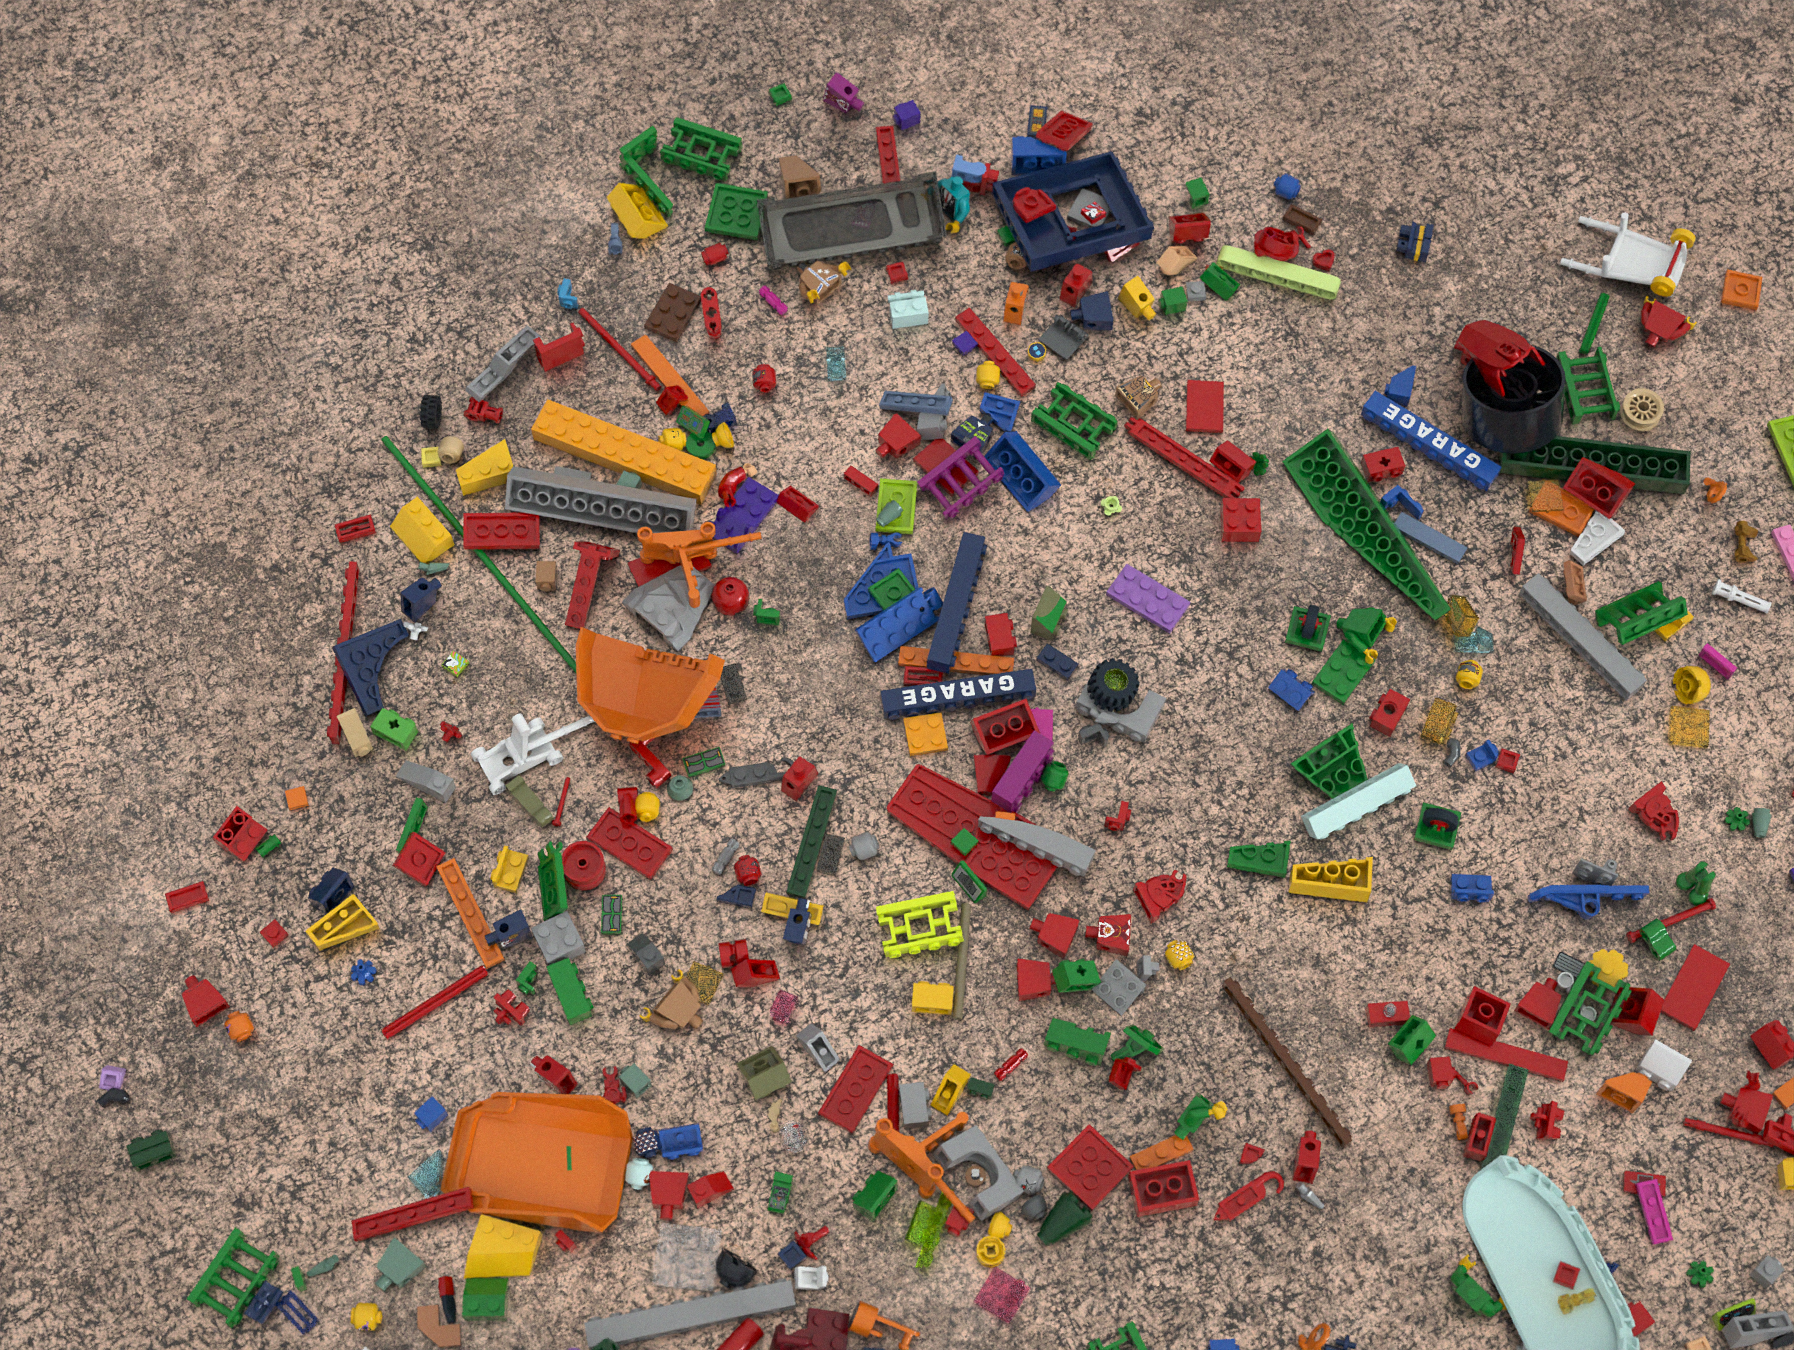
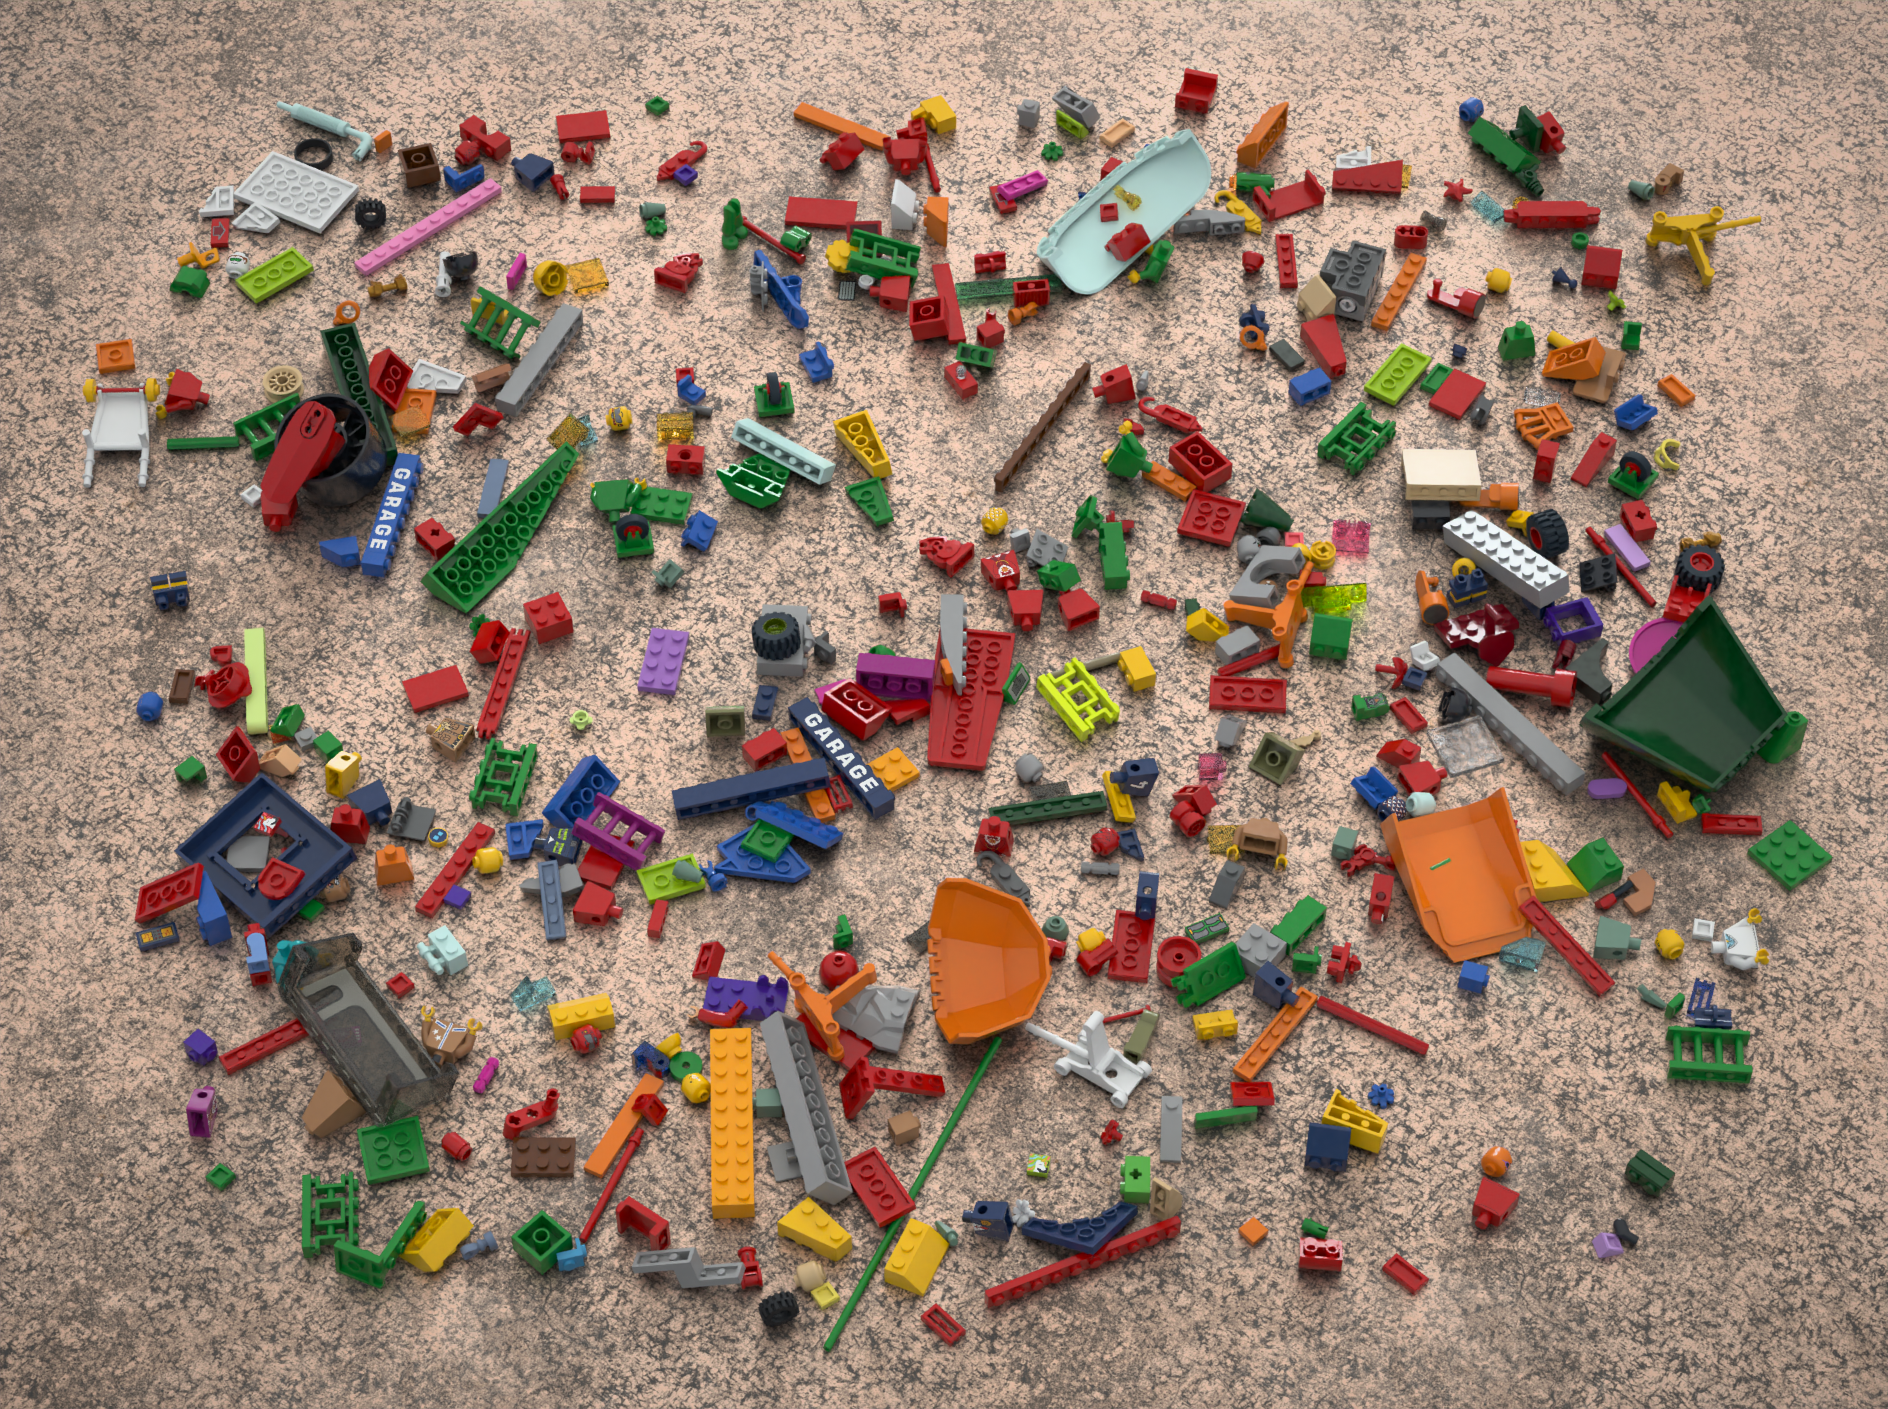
camera: 115 degrees left, 15 degrees down
red plate [260,919,288,948] -> none
green tile [676,405,710,438] -> none
clear head [778,1120,808,1153] -> none
green tile [951,828,979,856] -> none
blue bracket [1380,485,1424,520] -> none
none -> black cylinder [442,251,479,280]
none -> green brick [511,1210,573,1275]
none -> yellow slope [547,993,615,1041]
none -> sand green bracket [651,559,685,589]
none -> red brick [1104,223,1151,262]
none -> dark blue torso [1135,871,1160,920]
none -> coral tile [1284,532,1304,547]
none -> red tile [1390,697,1428,734]

